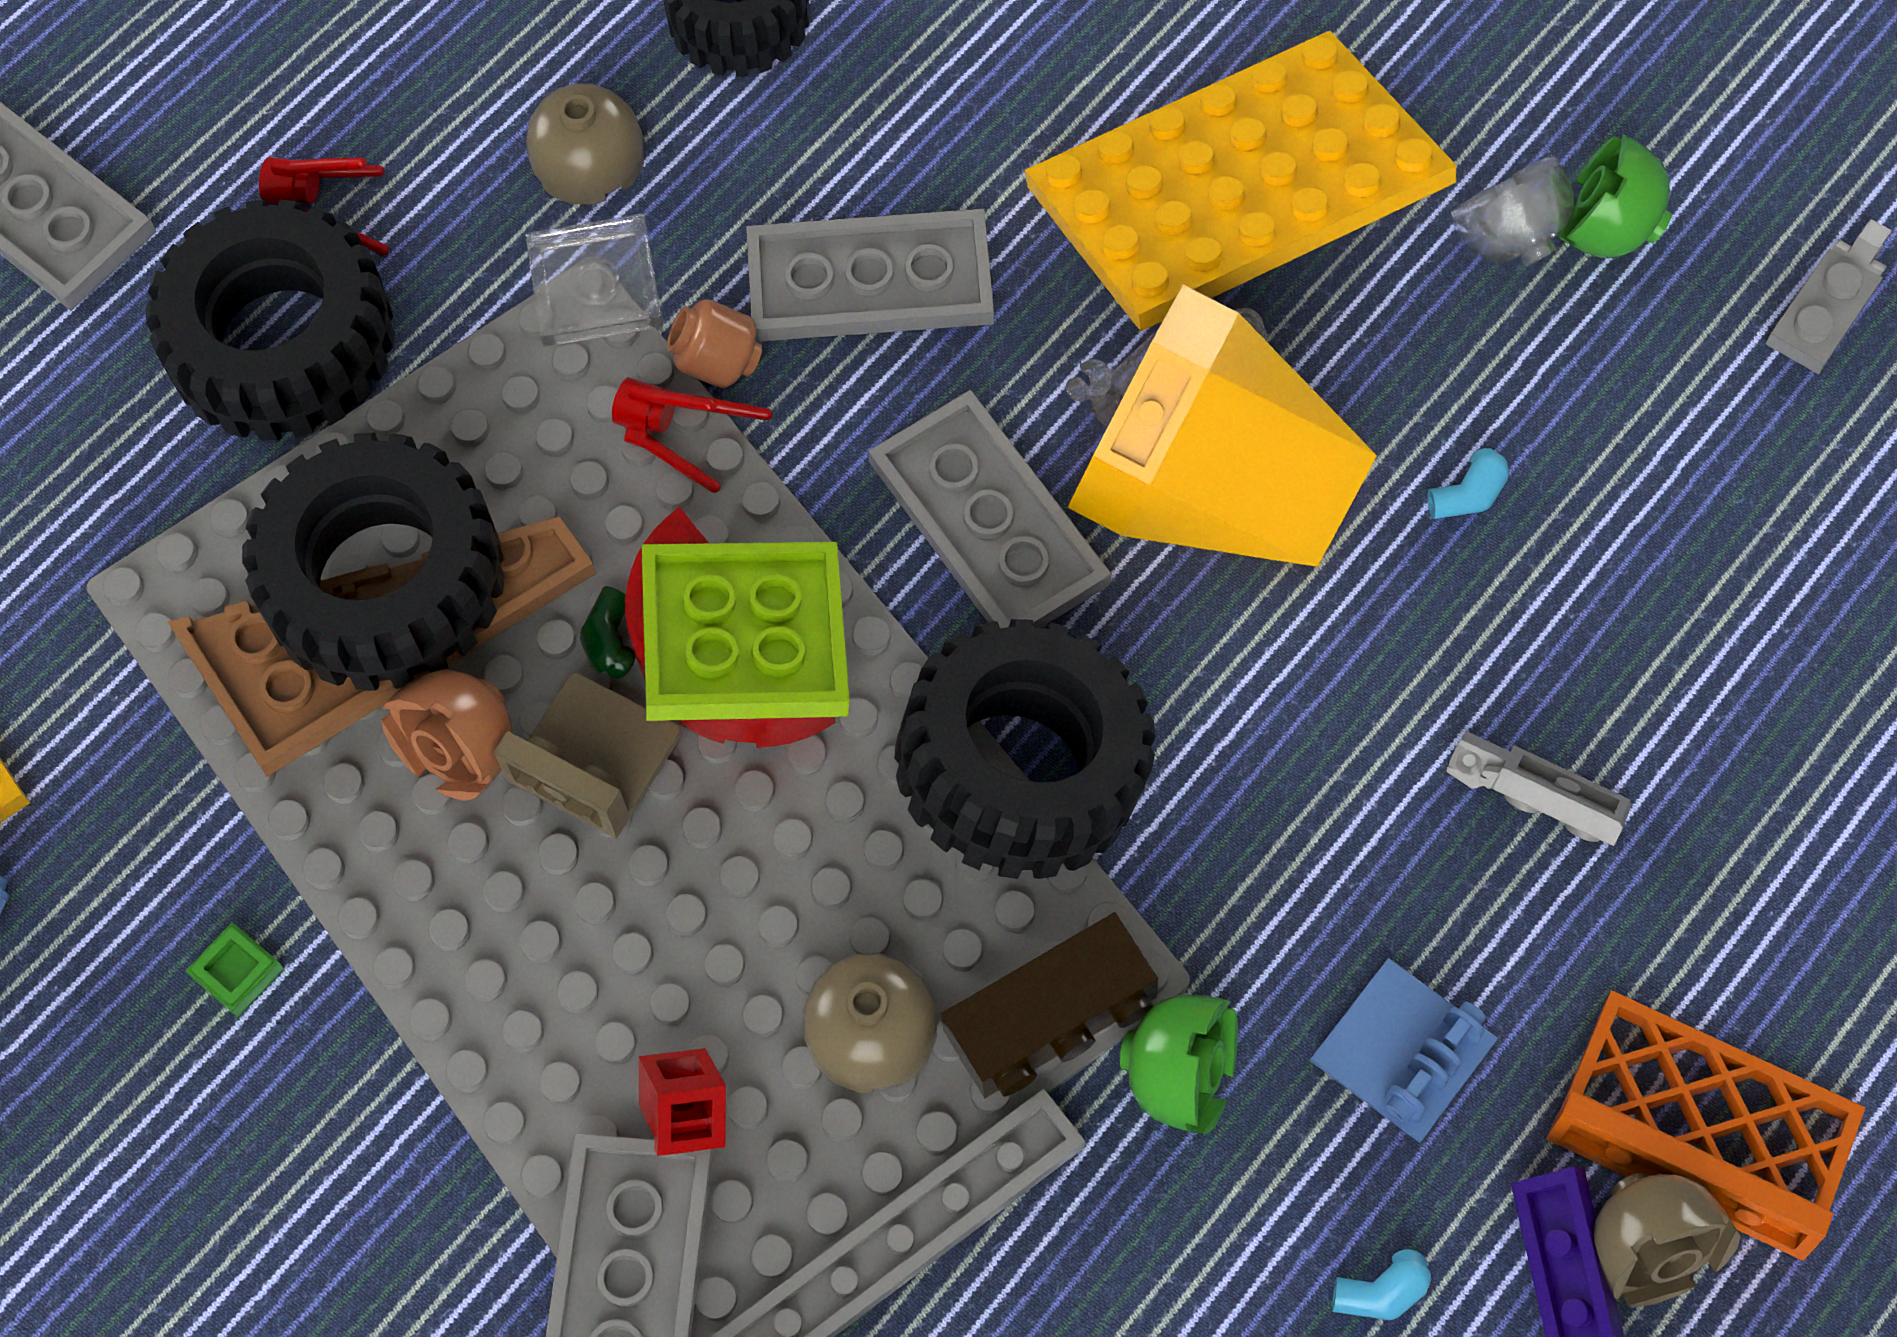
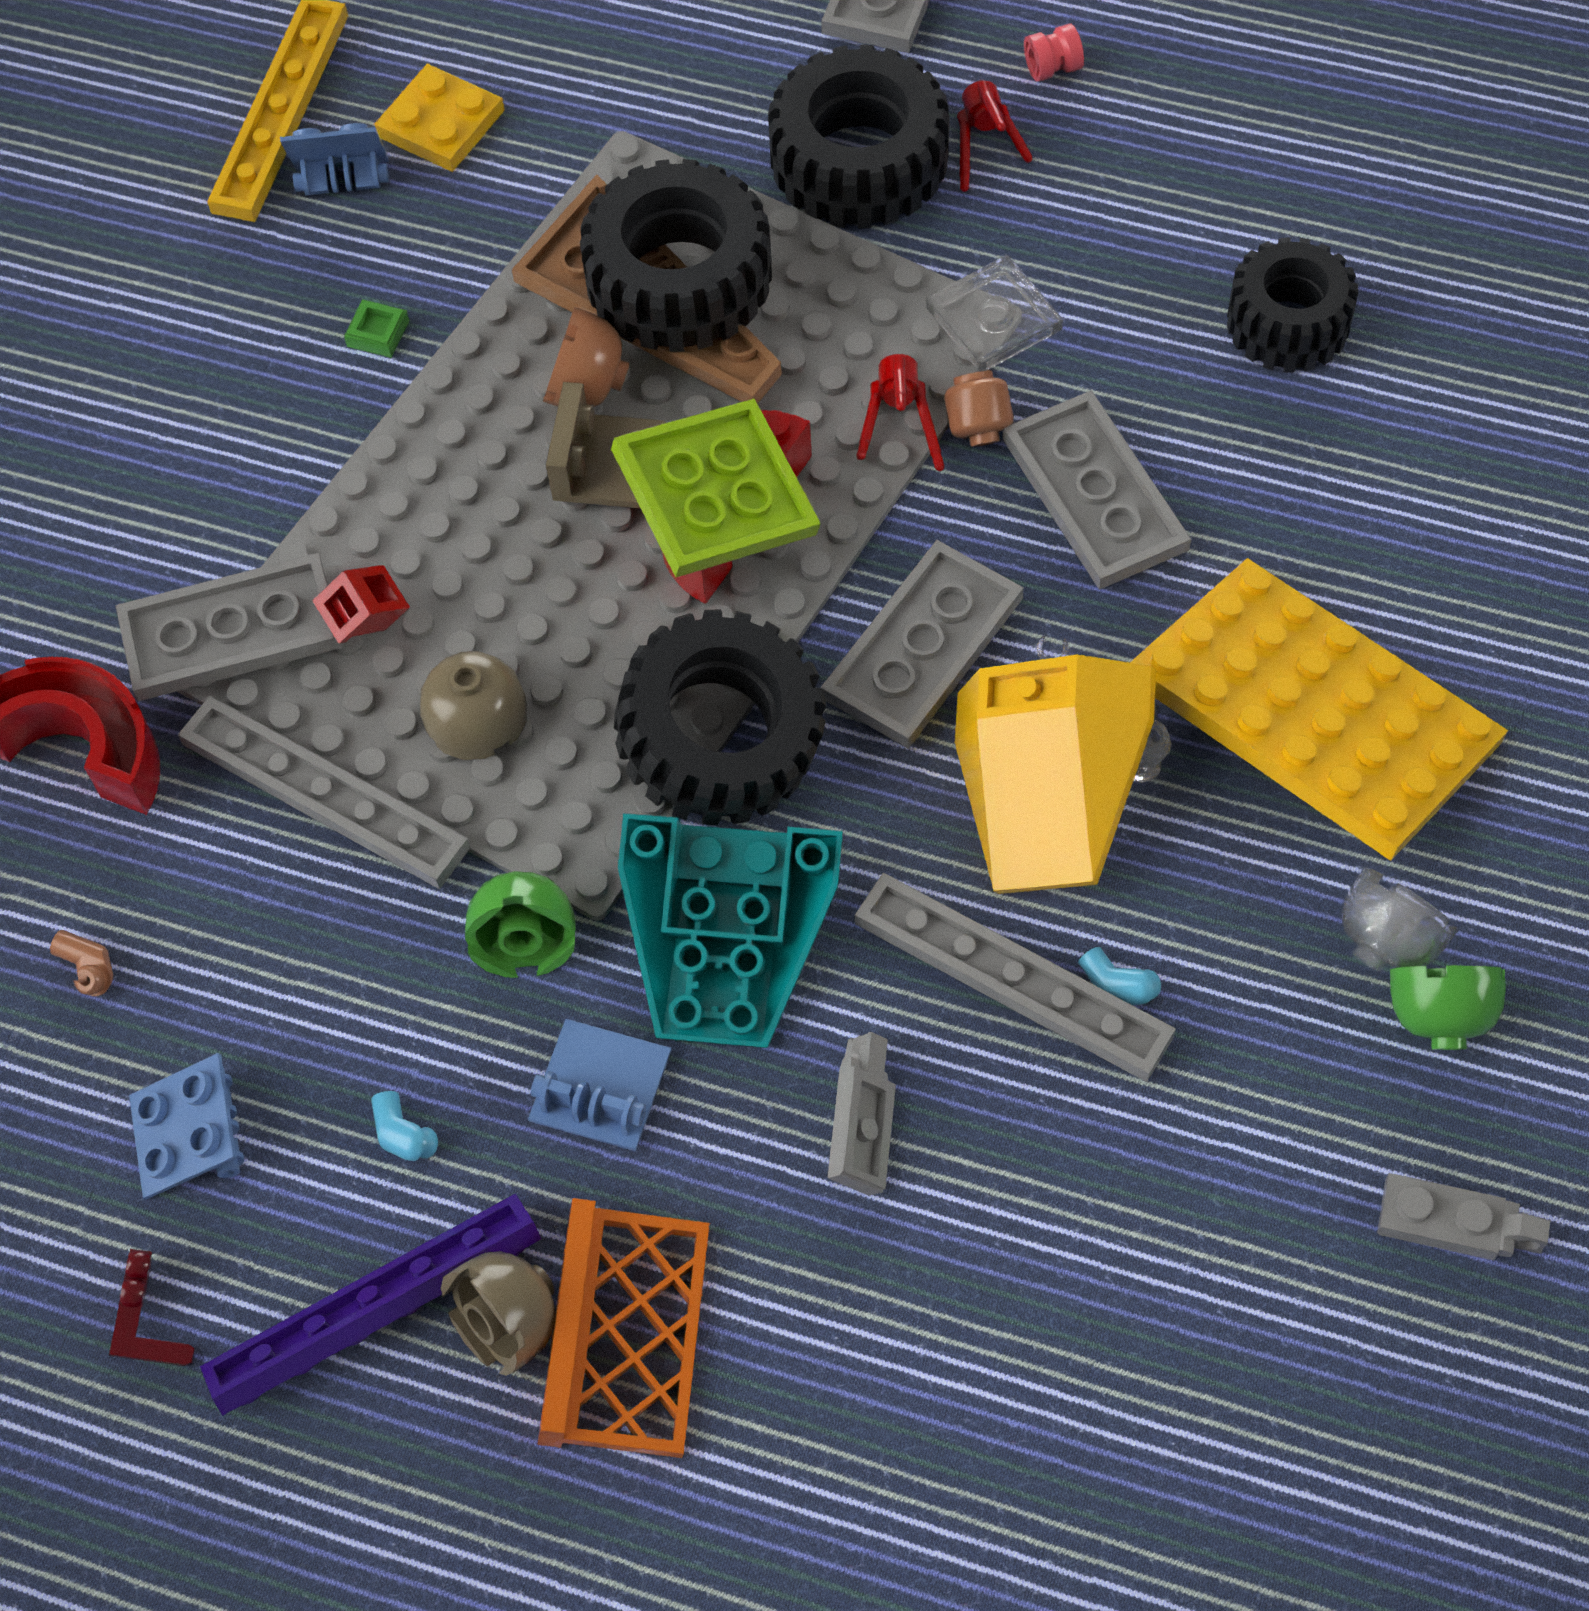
camera: 70 degrees right, 5 degrees down
dark tan cylinder [526,83,645,205] -> none
dark brown brick [940,912,1159,1099] -> none
none -> teal wedge [618,813,843,1048]
none -> light grey plate [855,872,1176,1082]
none -> coral wheel [1024,23,1084,82]

